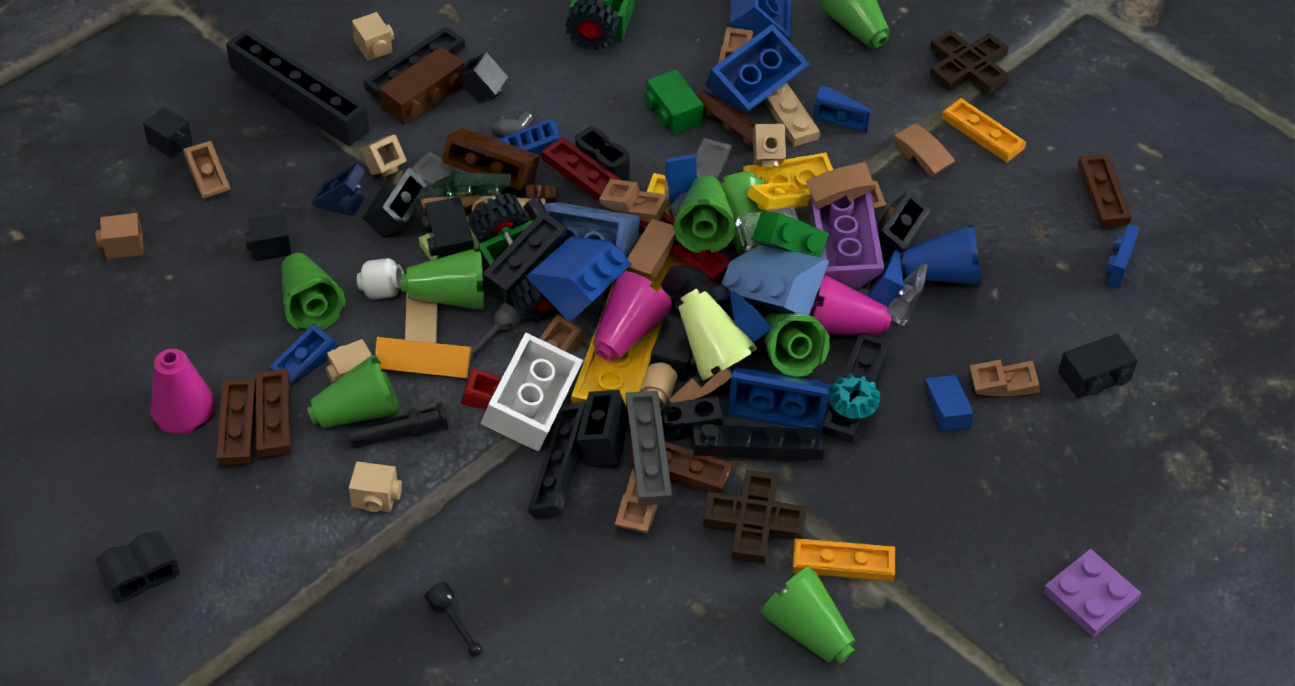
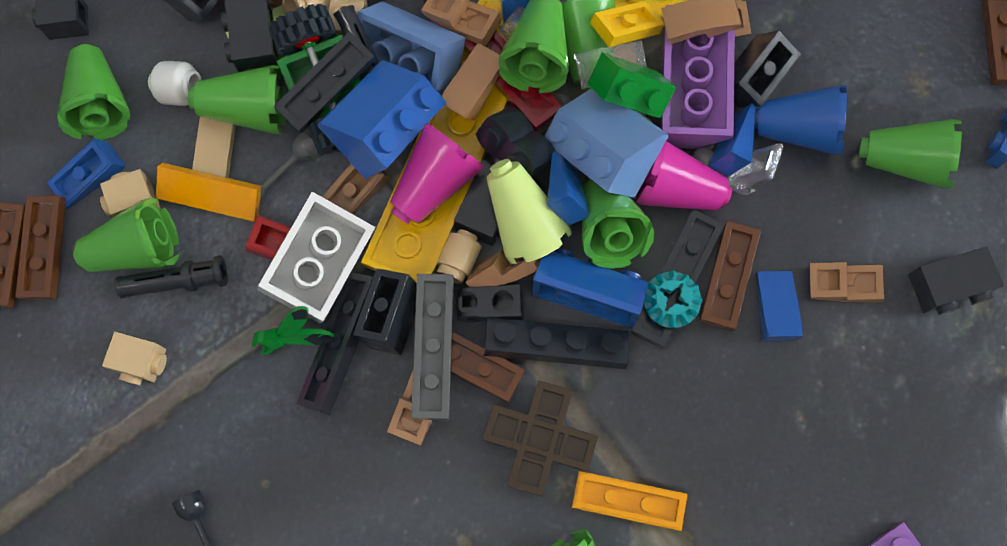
camera: 10 degrees right, 25 degrees up
none -> green piece [251,306,335,355]
none -> reddish brown plate [699,220,761,332]
none -> bright green cone [859,119,962,189]

